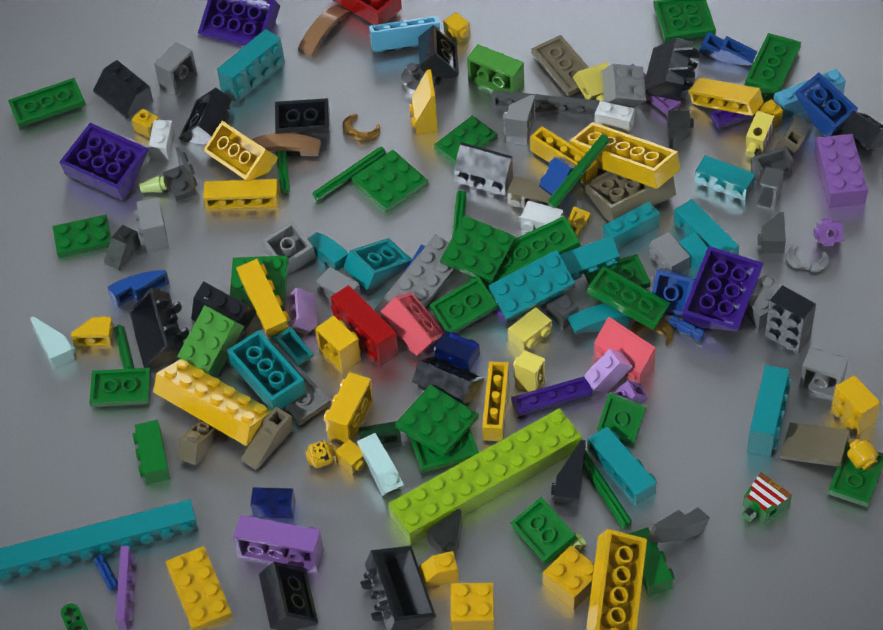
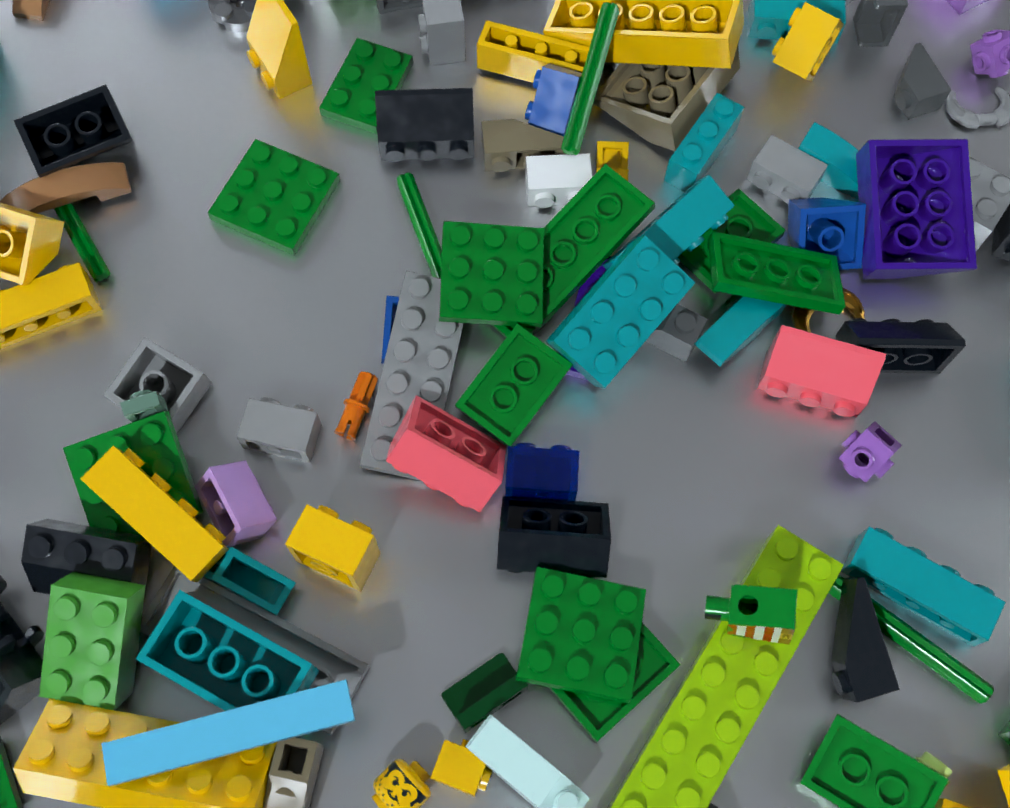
camera: 30 degrees left, 15 degrees up
teal slope [307,232,348,270] -> none
green axle [312,147,386,200] -> none
yellow brick [324,372,374,445] -> none
red brick [330,285,399,367] -> none
pearl gold piece [343,114,380,141] -> none
teal slope [343,238,412,290] -> none
yellow brick [482,361,509,441] -> none
light yellow brick [508,307,552,352] -> none
dark purple plate [511,376,593,417] -> none
light yellow brick [513,350,545,392] -> none
lavender brick [584,349,633,393] -> none
green plate [597,392,648,444] -> none
blue axle [668,316,705,340] -> none
teal brick [673,199,739,255] -> none
none -> medium azure tile [101,680,356,786]
none -> sand green plate [120,390,168,422]
none -> orange axle [334,371,378,440]
none -> green torso [705,585,798,644]
none -> yellow brick [772,2,844,82]
none -> black slope [836,318,966,374]

